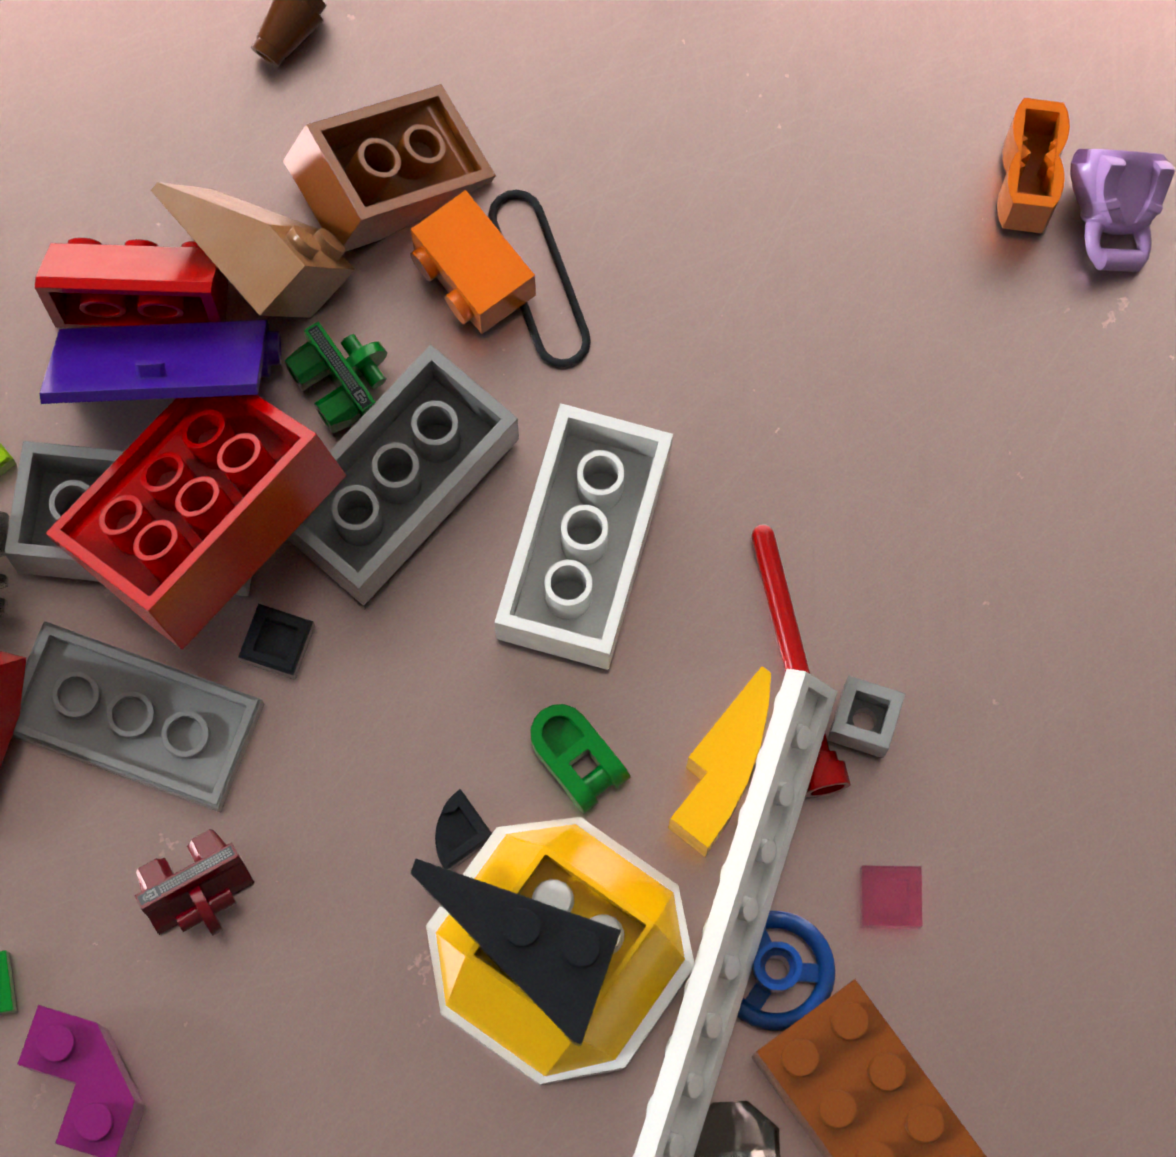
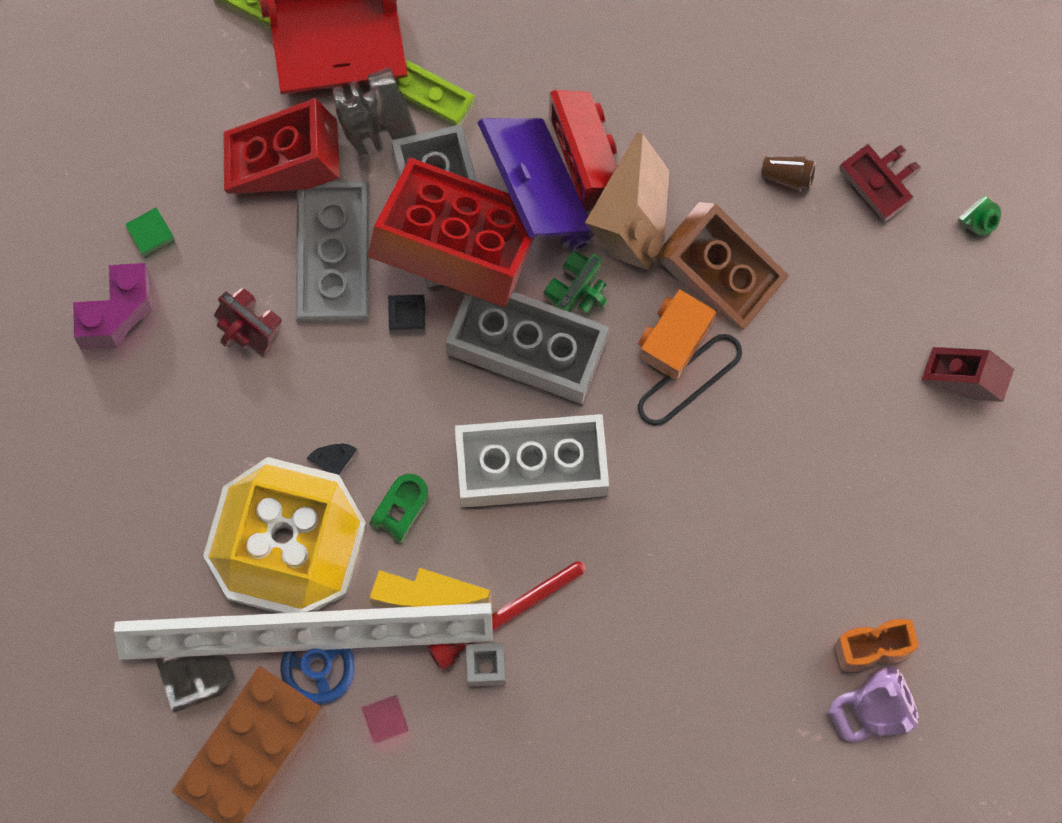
camera: 70 degrees right, 0 degrees up
black wing [410,858,621,1047] -> none

